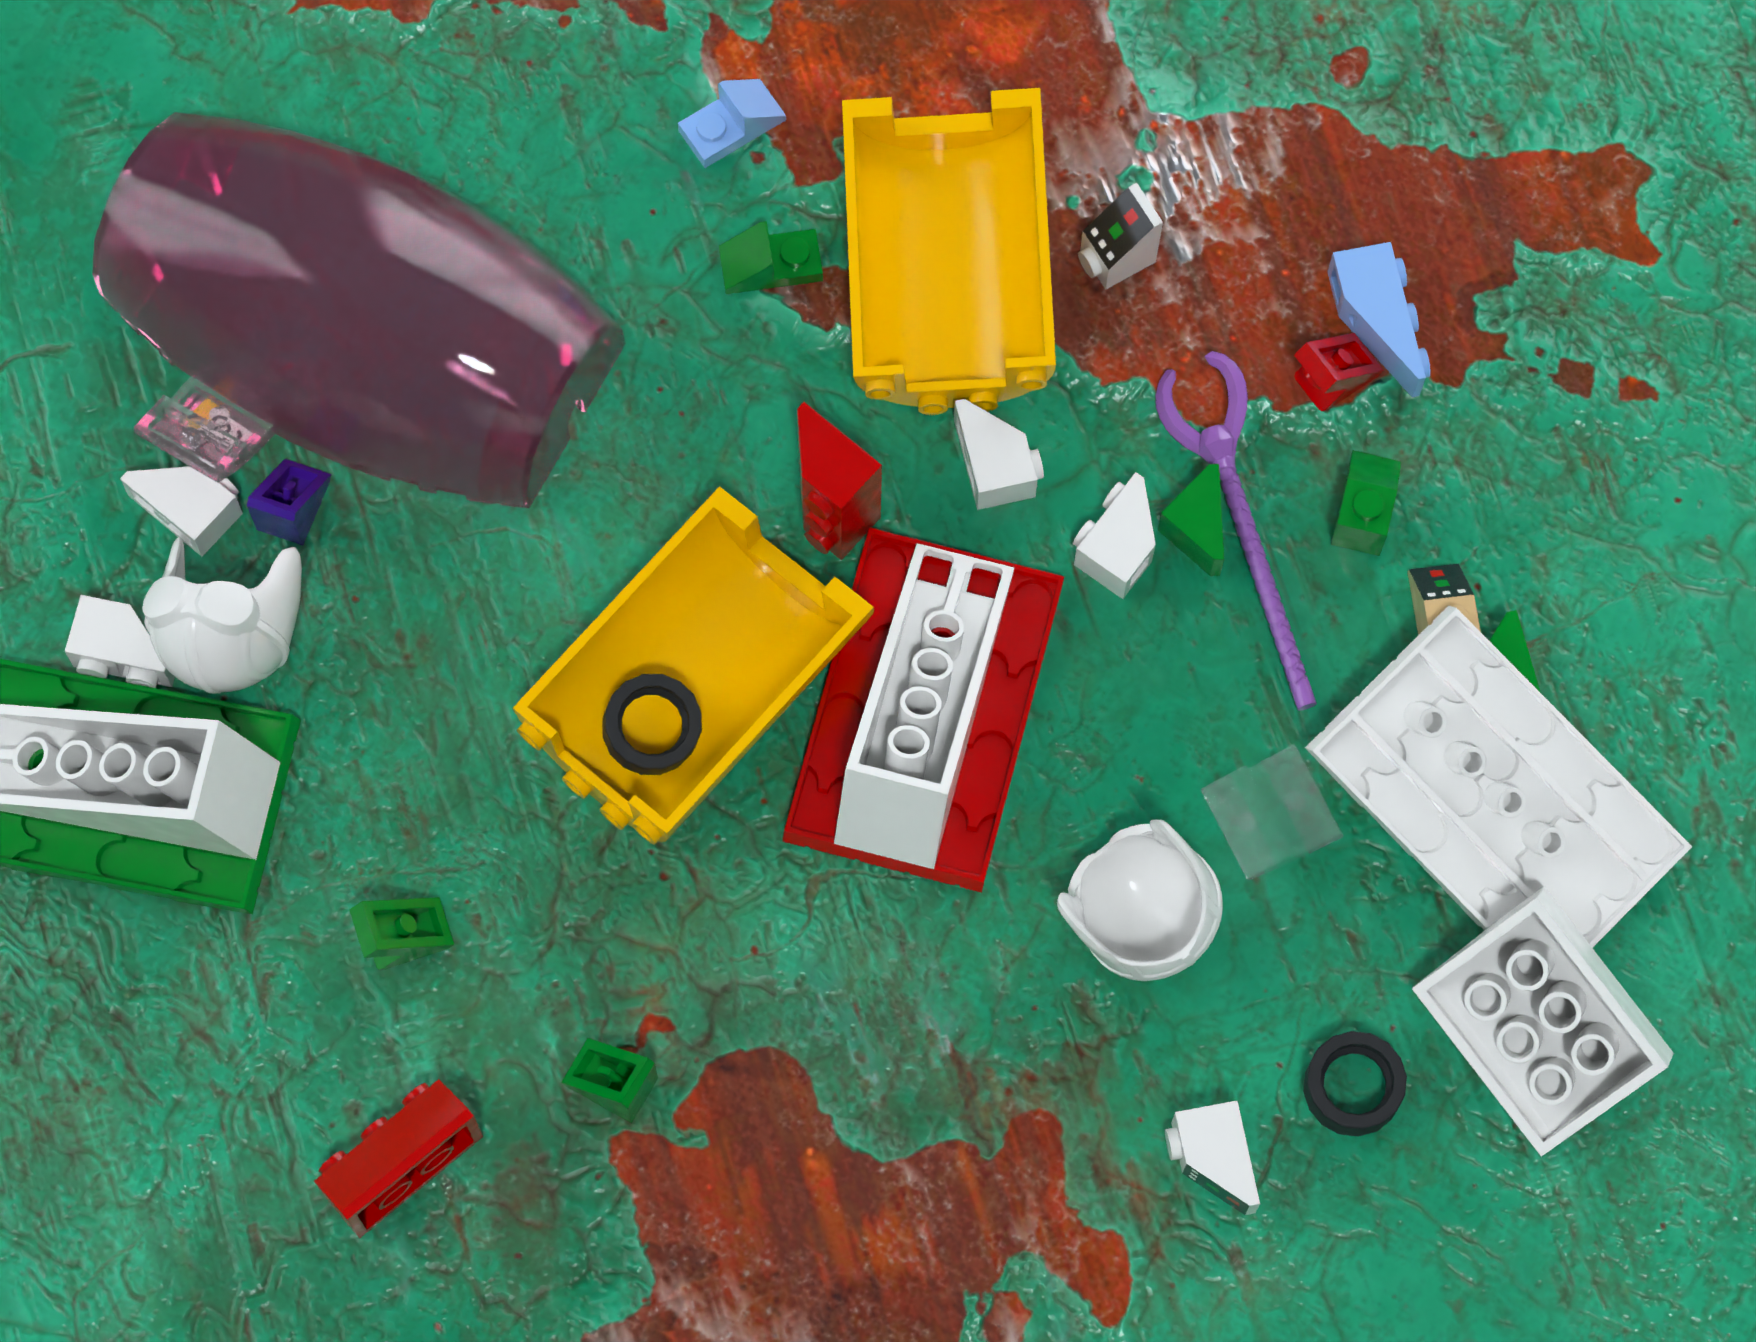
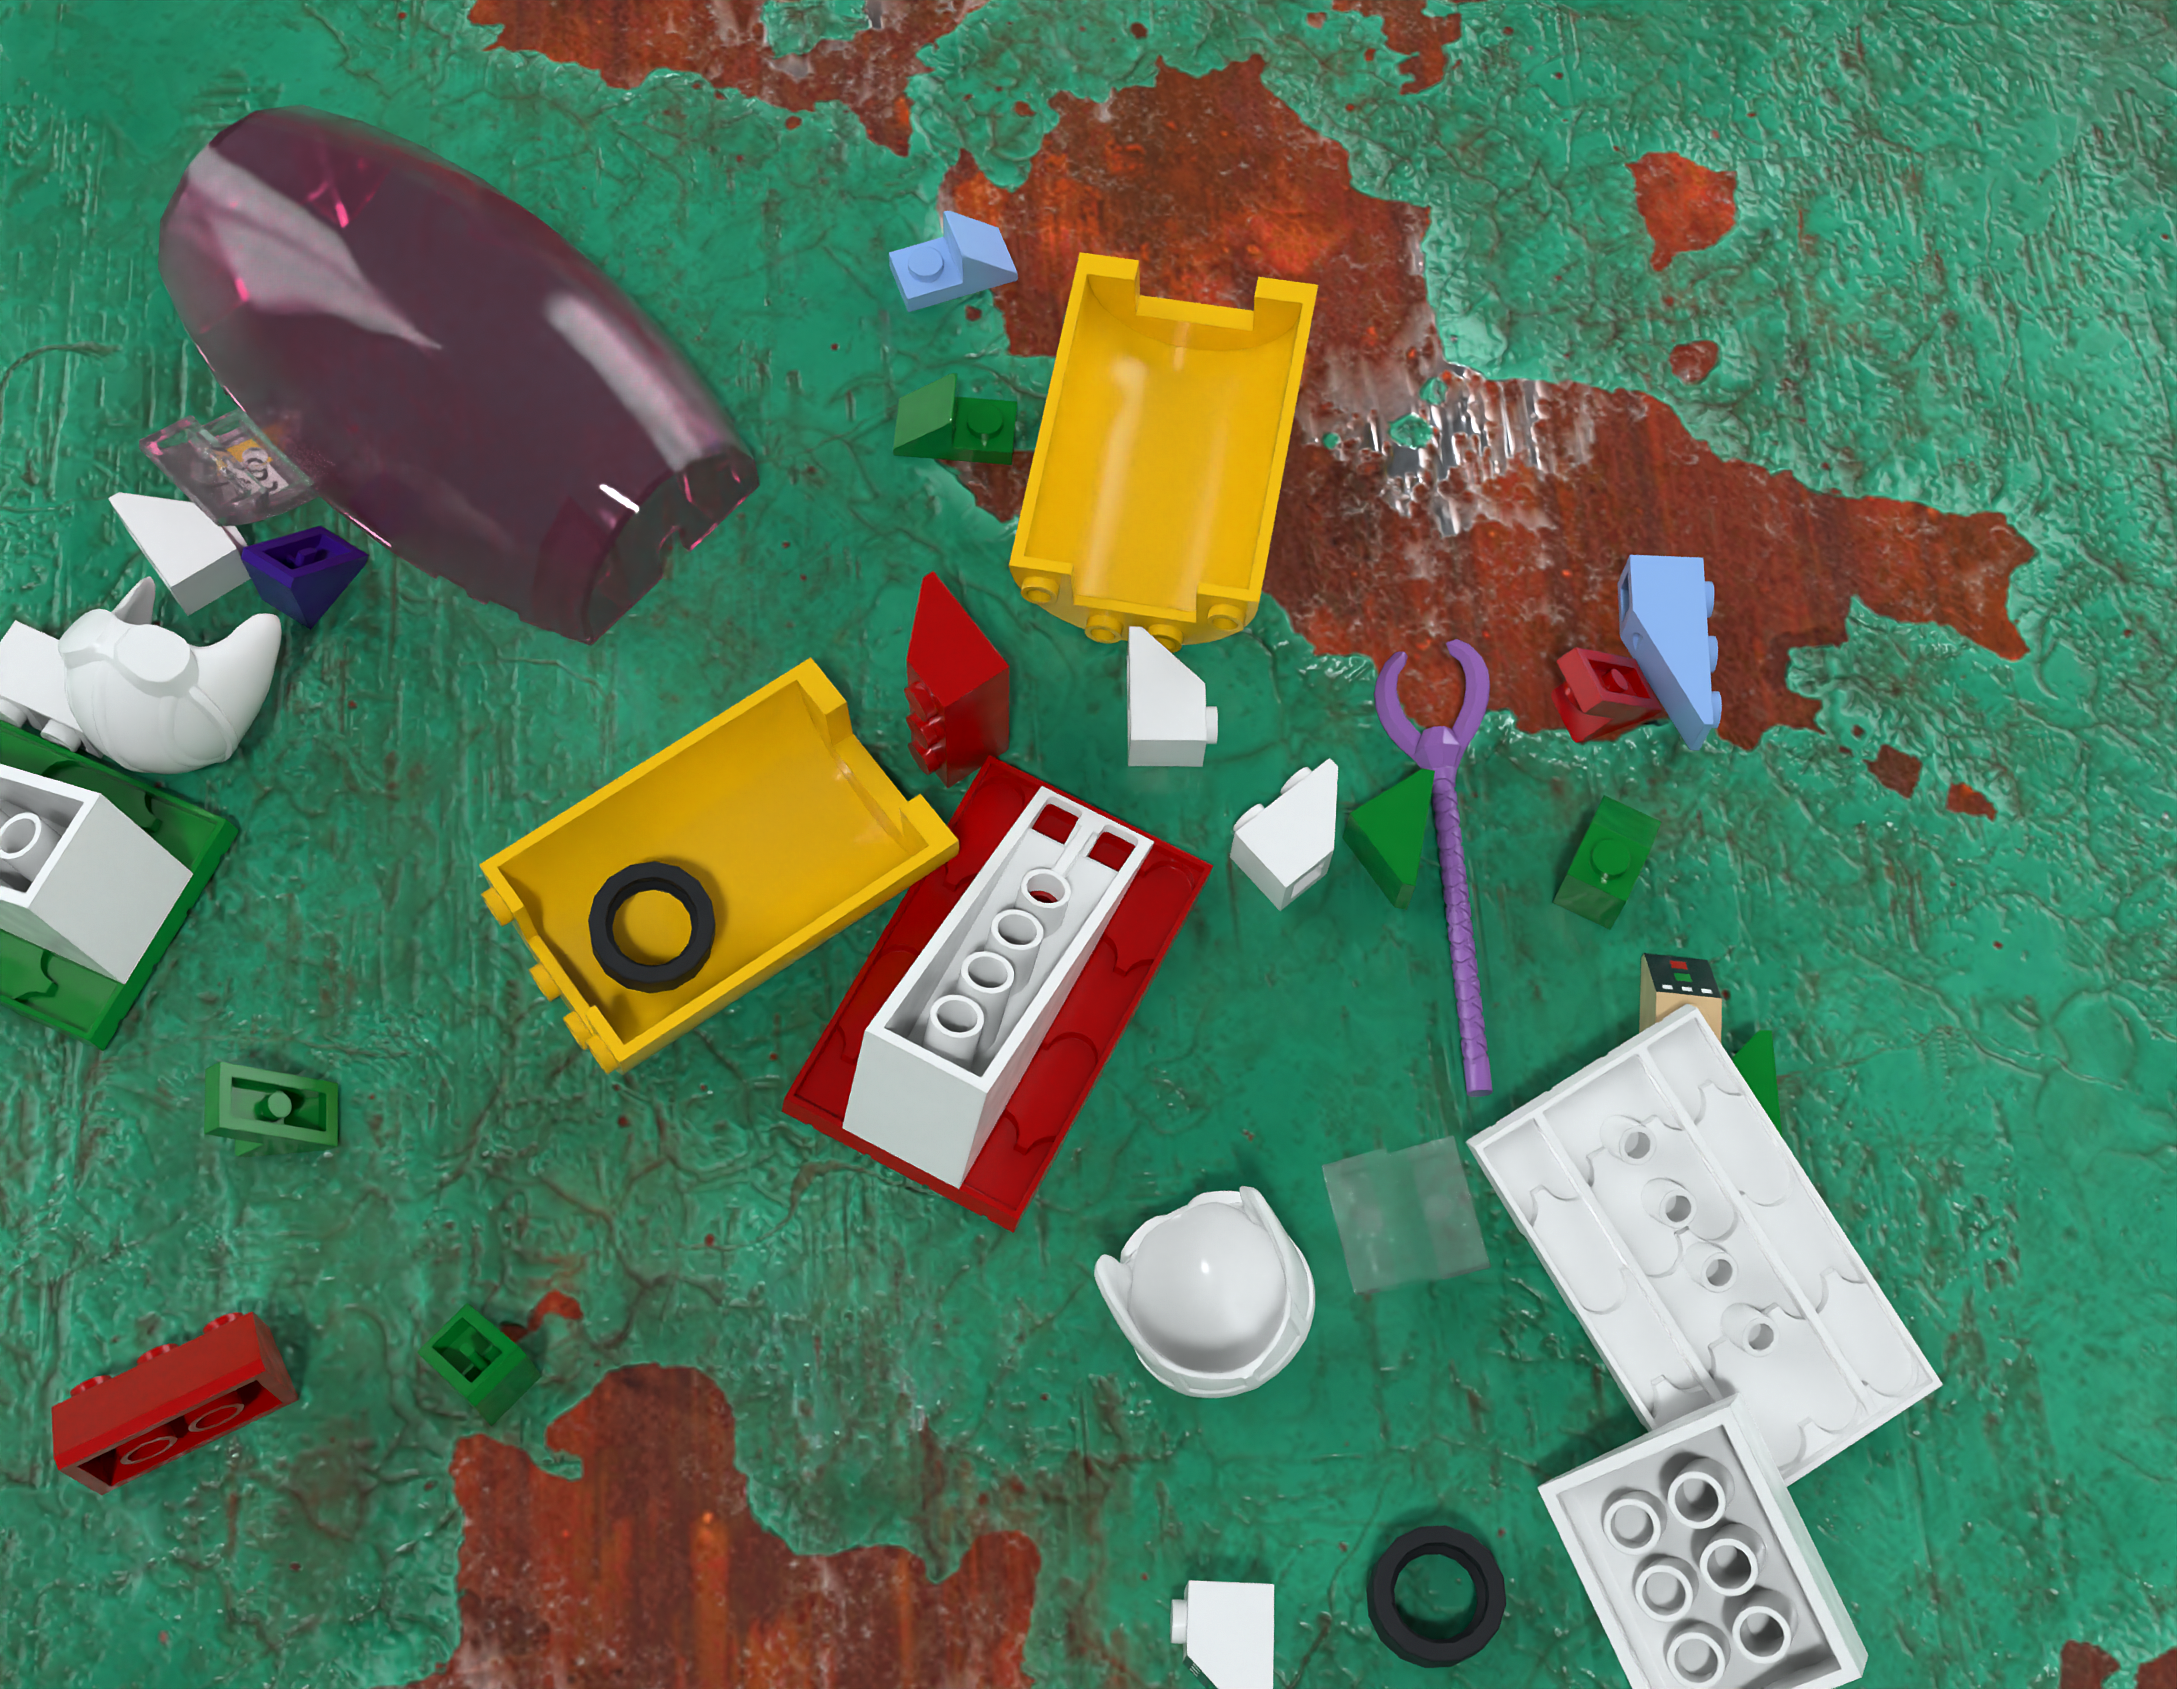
camera: 10 degrees right, 5 degrees down
slope [1078,183,1163,289] -> none

